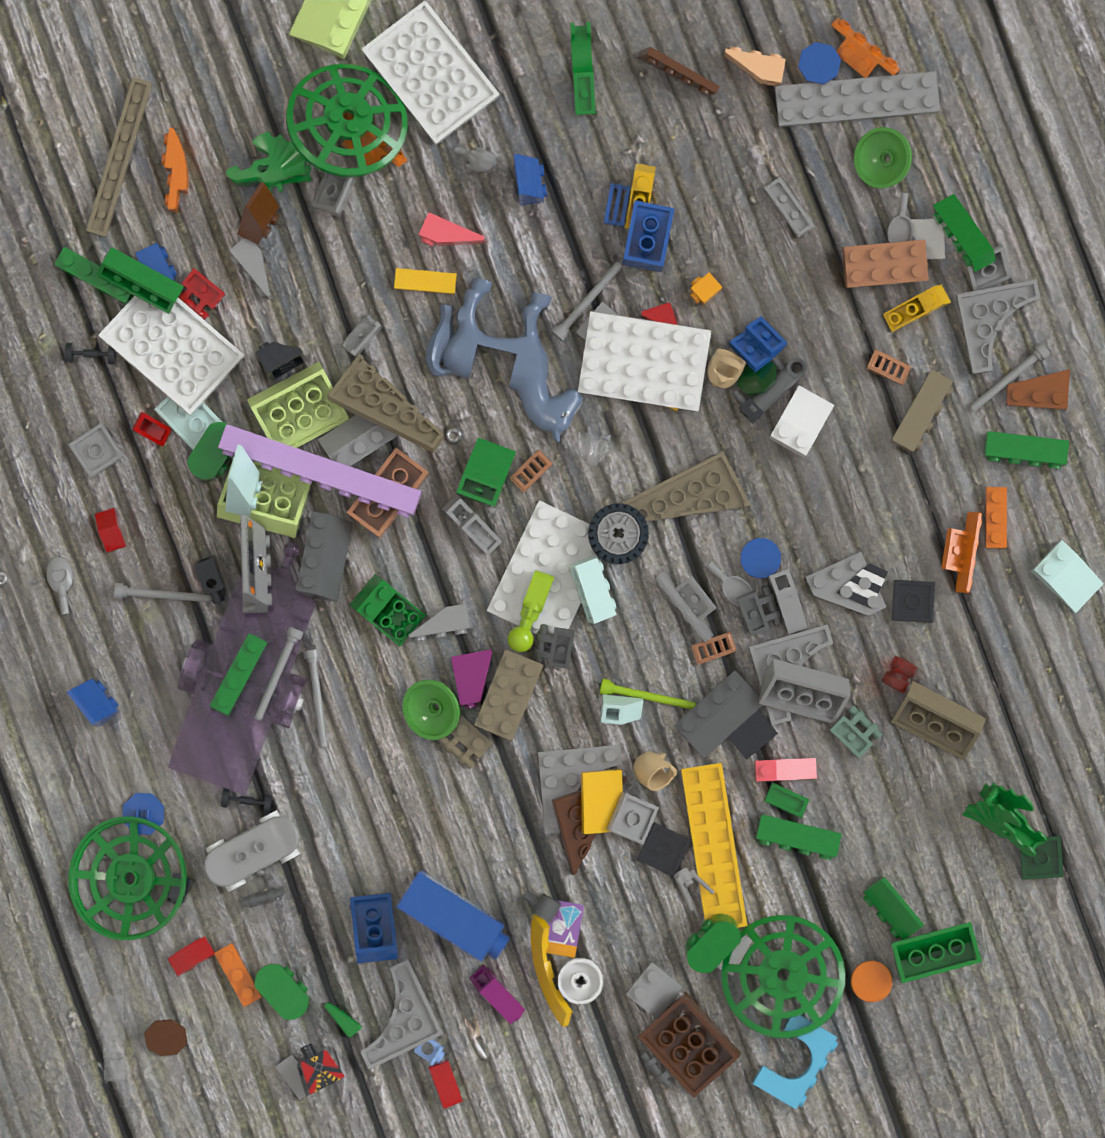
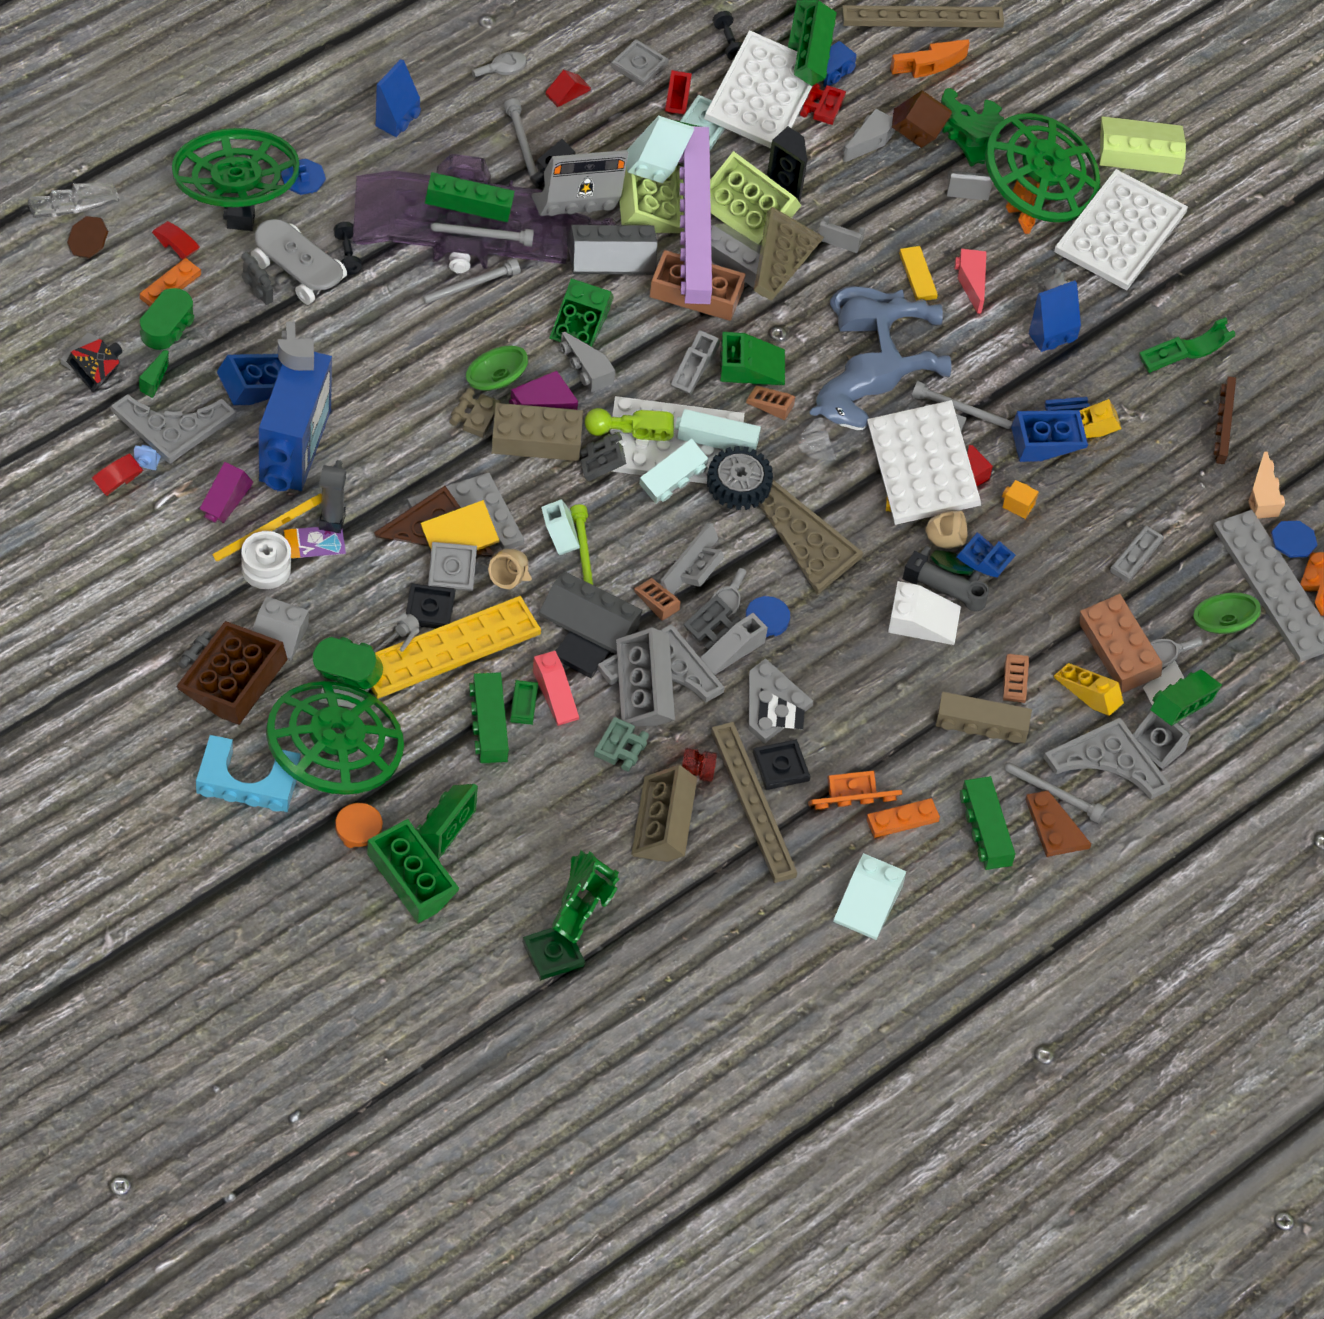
camera: 65 degrees right, 30 degrees down
none -> light grey brick [278,322,314,371]
none -> light aqua brick [675,409,761,452]
none -> dark tan plate [711,722,797,883]

